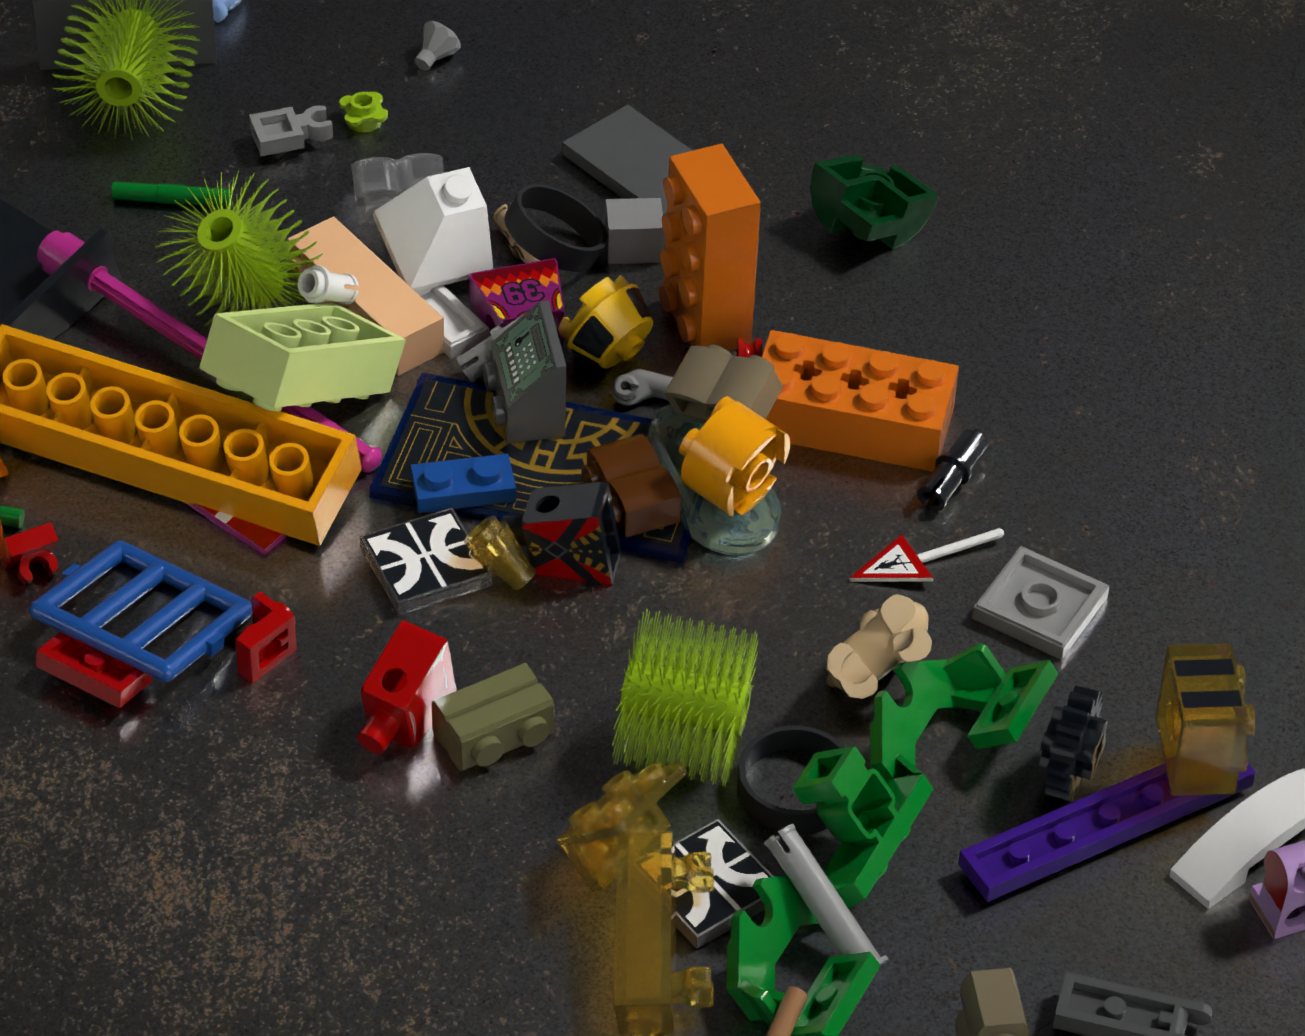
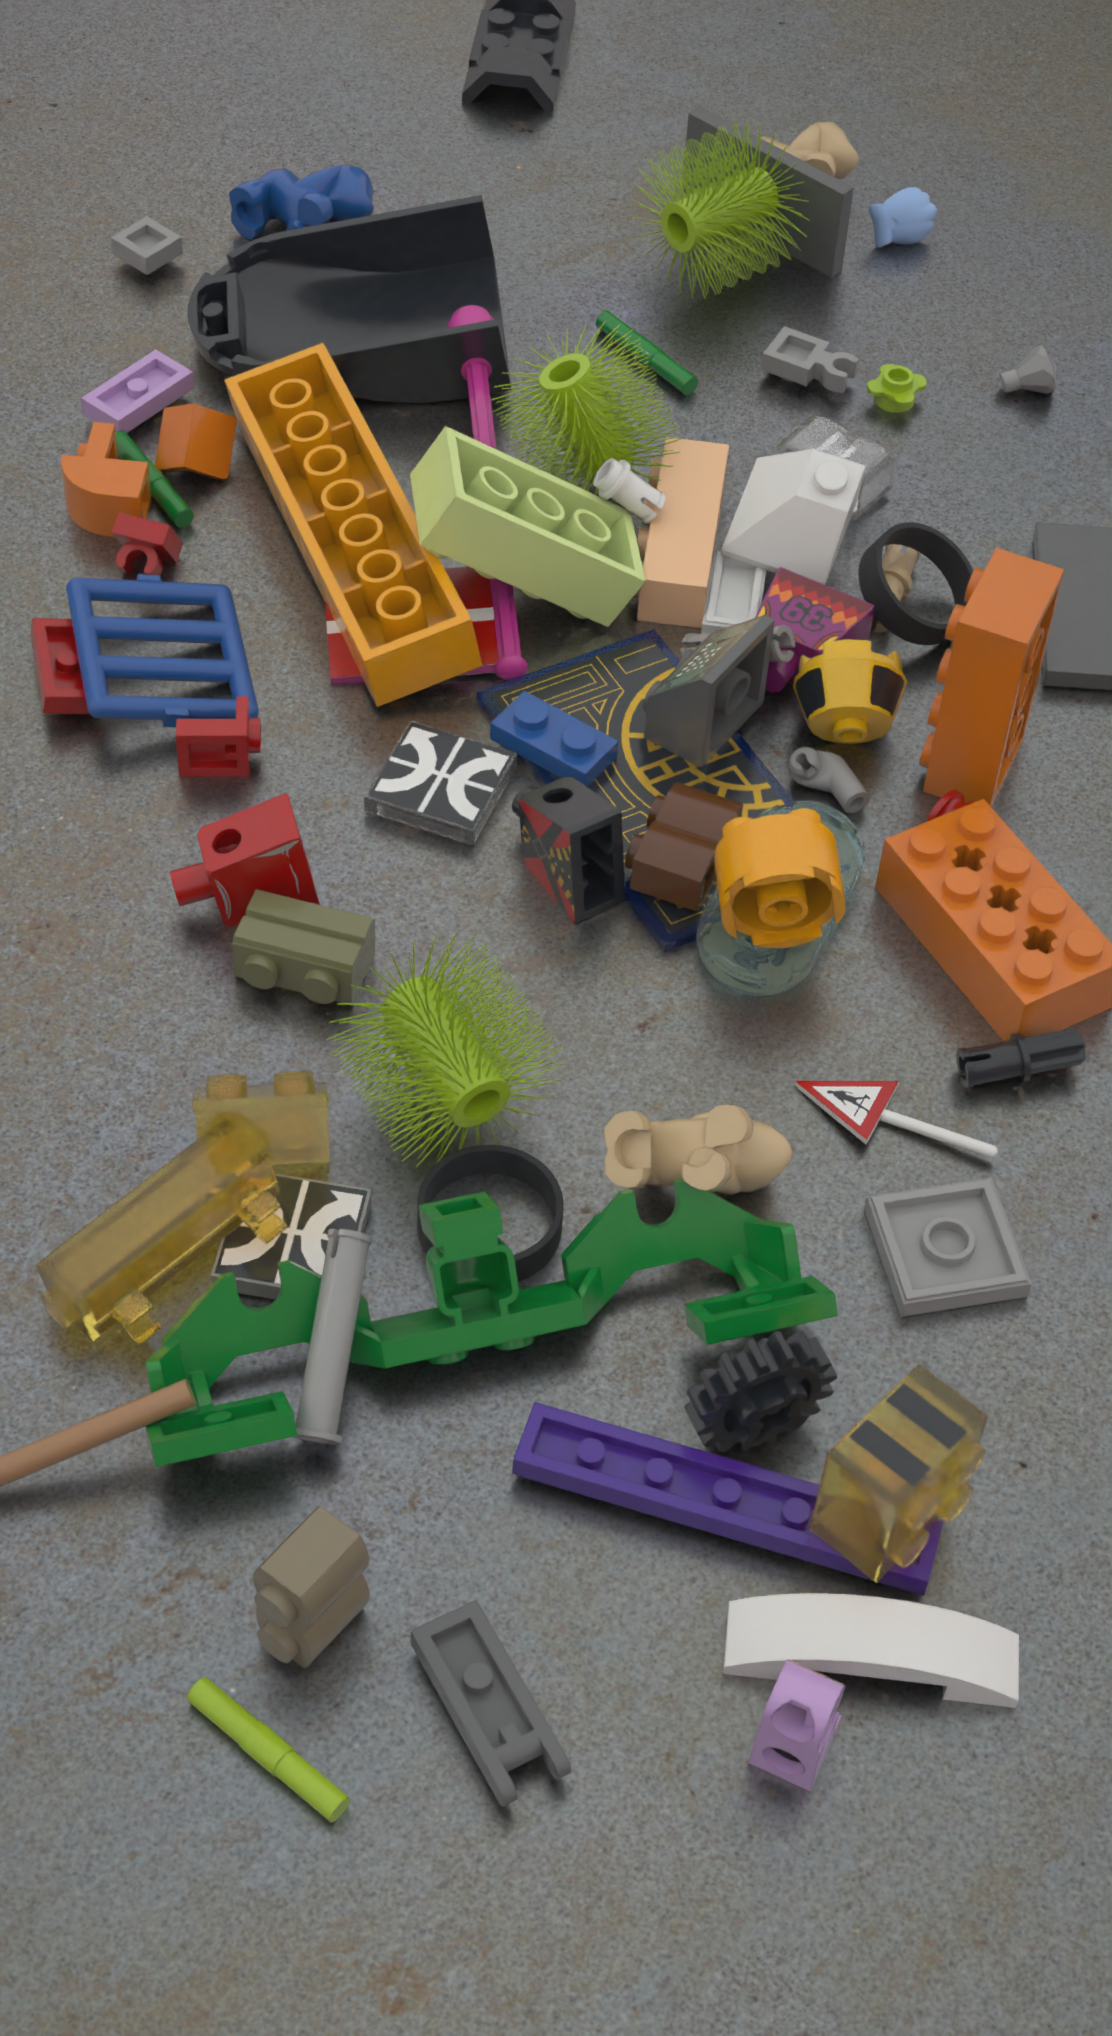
camera: 45 degrees right, 5 degrees up
clear yellow cone [464,515,537,591] -> none
dark tan brick [664,344,783,423] -> none

